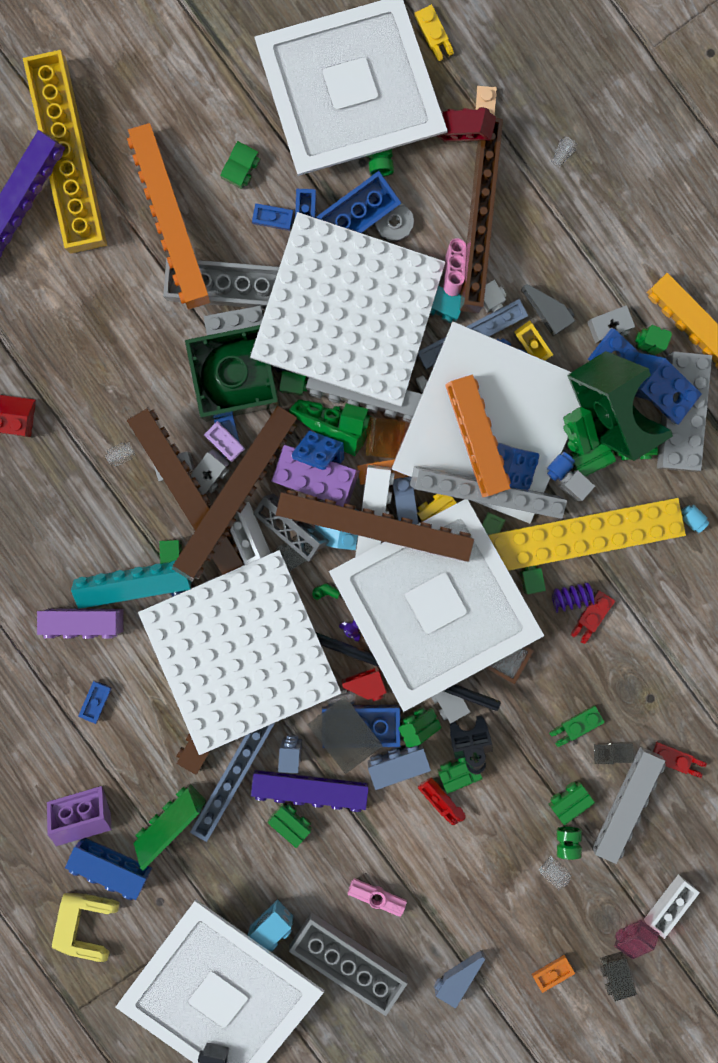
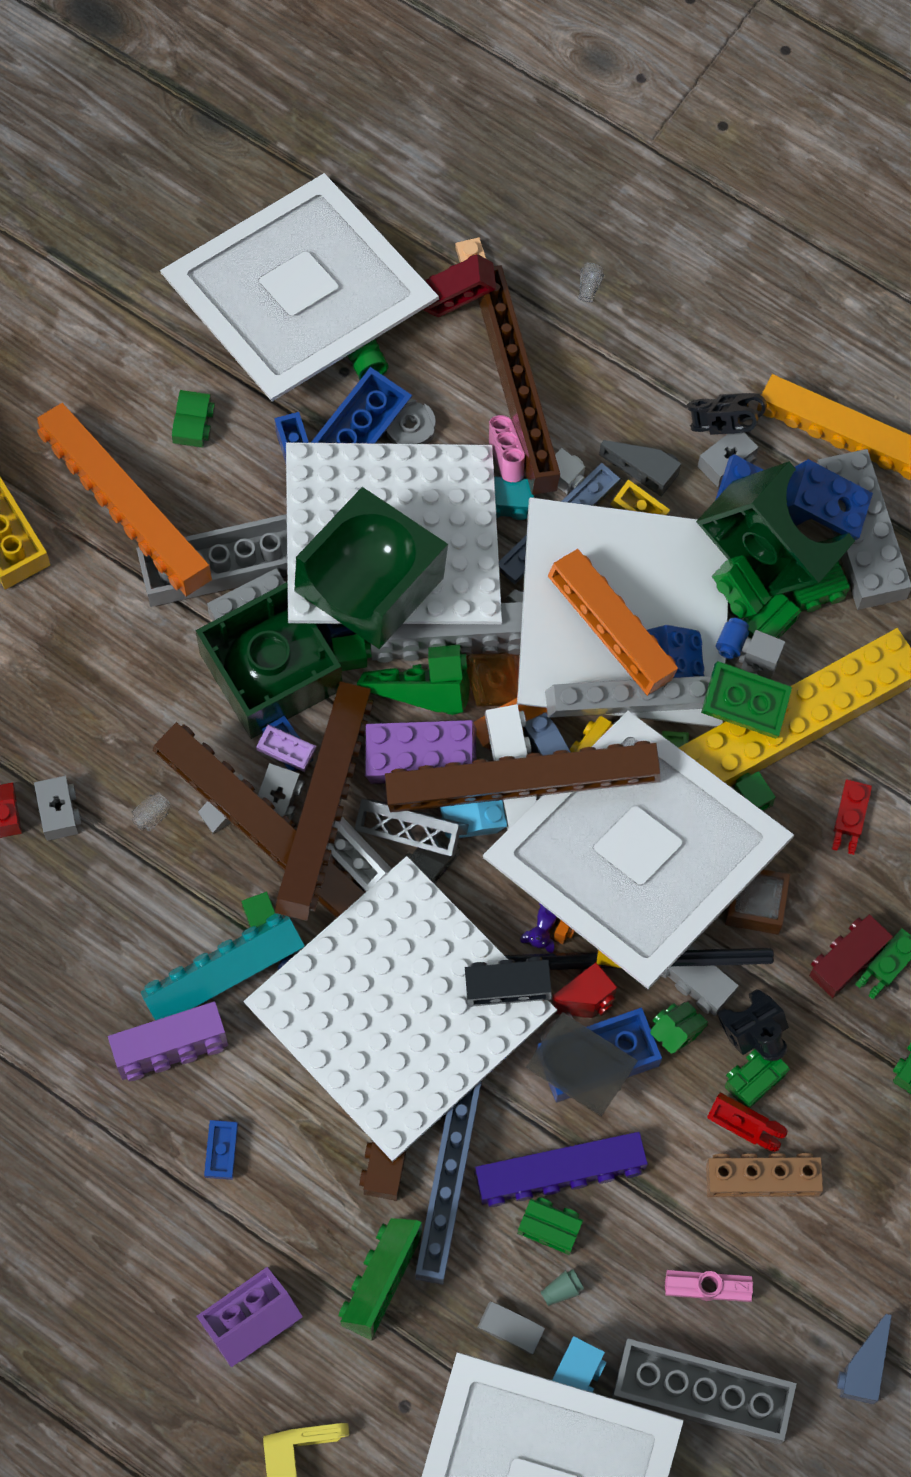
camera: 20 degrees left, 20 degrees down
blue brick [65,838,152,900] -> none
blue plate [252,203,293,231] -> none
sand blue brick [278,735,302,773] -> none
blue bracket [292,431,344,470] -> none
green arm [312,583,340,600] -> none
sand blue brick [367,744,431,790] -> none
yellow hinge [414,4,454,61] -> none
dark purple piece [552,582,594,613] -> none
green brick [634,325,672,356] -> none
none -> light grey brick [34,776,82,841]
none -> dark green piece [294,487,448,649]
none -> black brick [465,957,552,1007]
none -> light grey slope [477,1302,545,1354]
none -> sand green cone [540,1269,585,1306]
none -> black piece [687,393,767,435]
none -> green plate [701,661,792,739]
none -> medium nougat brick [706,1153,823,1197]
none -> dark red brick [809,914,893,998]

